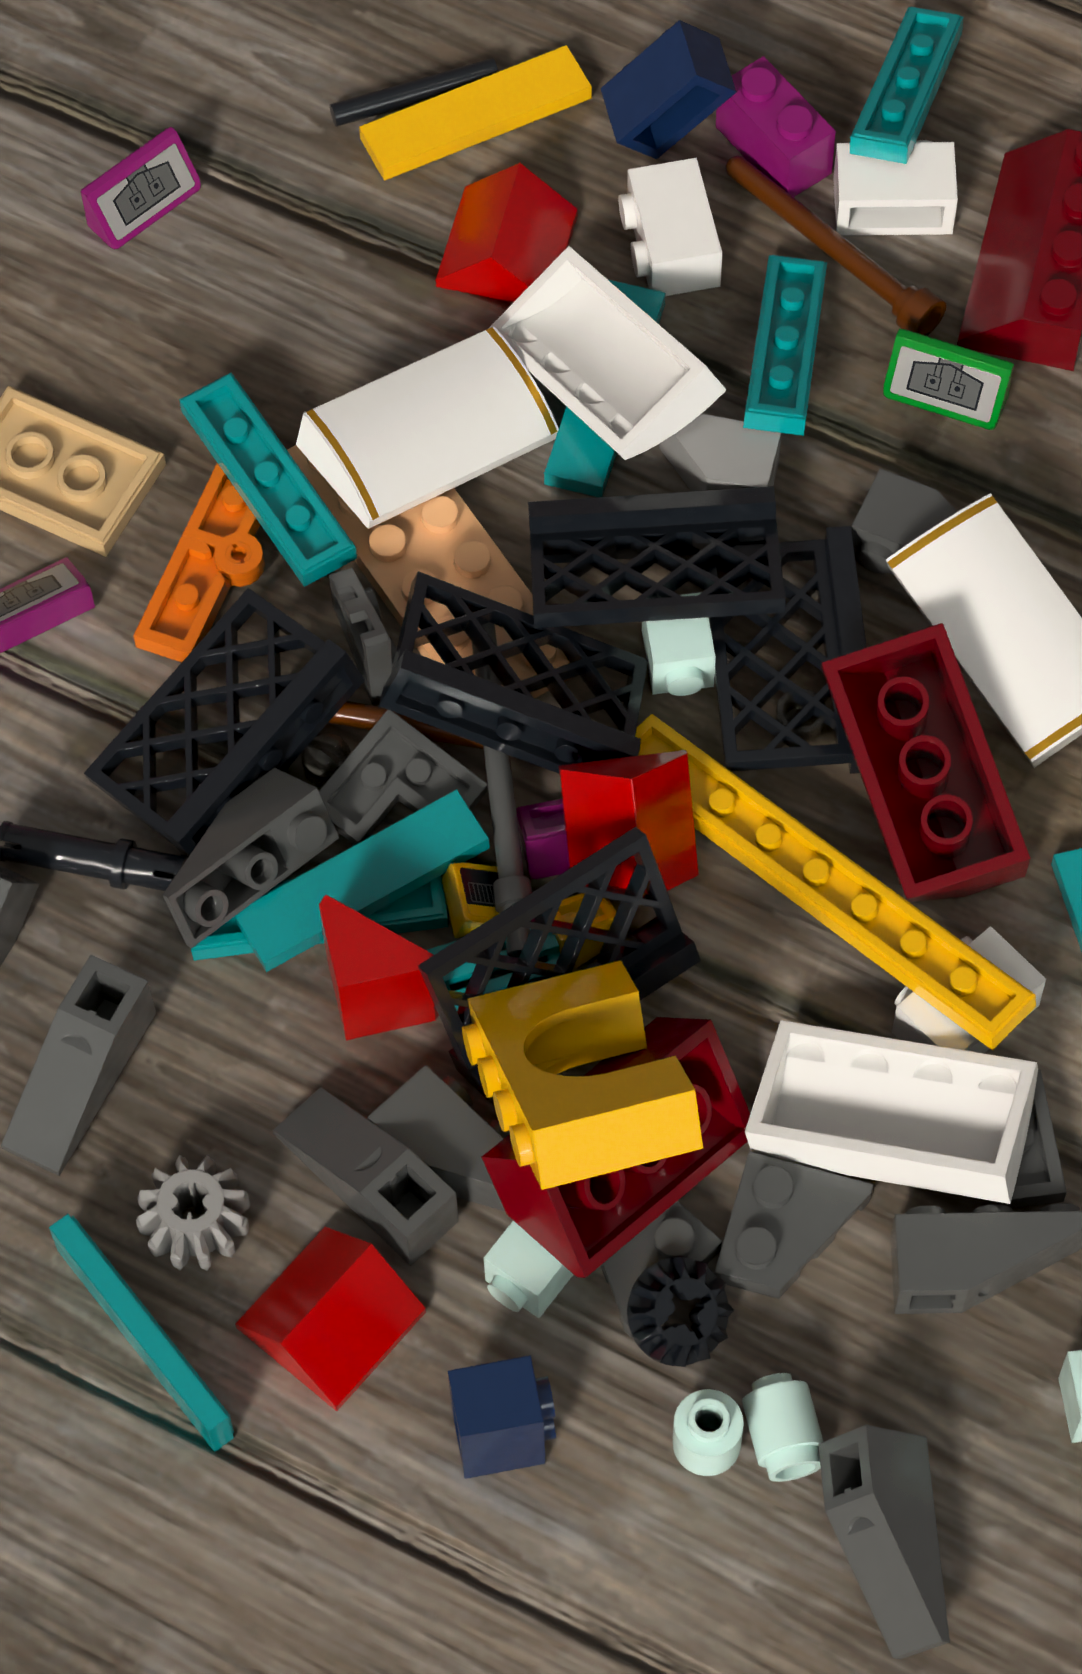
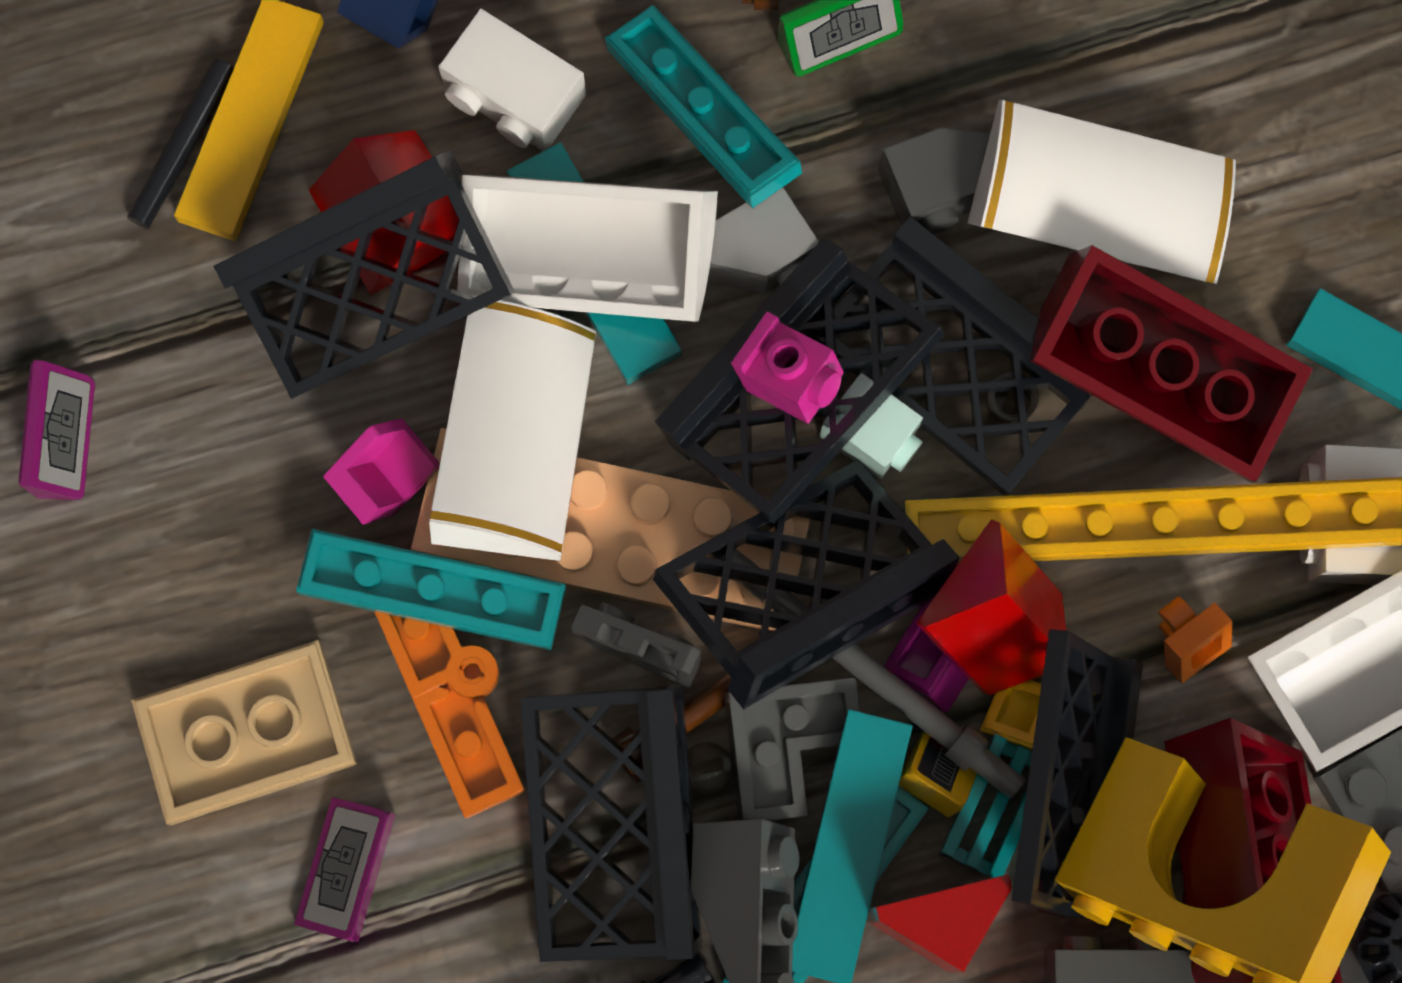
camera: 50 degrees left, 15 degrees up
none -> black fence [213,150,515,399]
none -> dark pink panel [323,418,440,525]
none -> dark pink brick [731,312,844,424]
none -> orange tile [1158,596,1232,684]

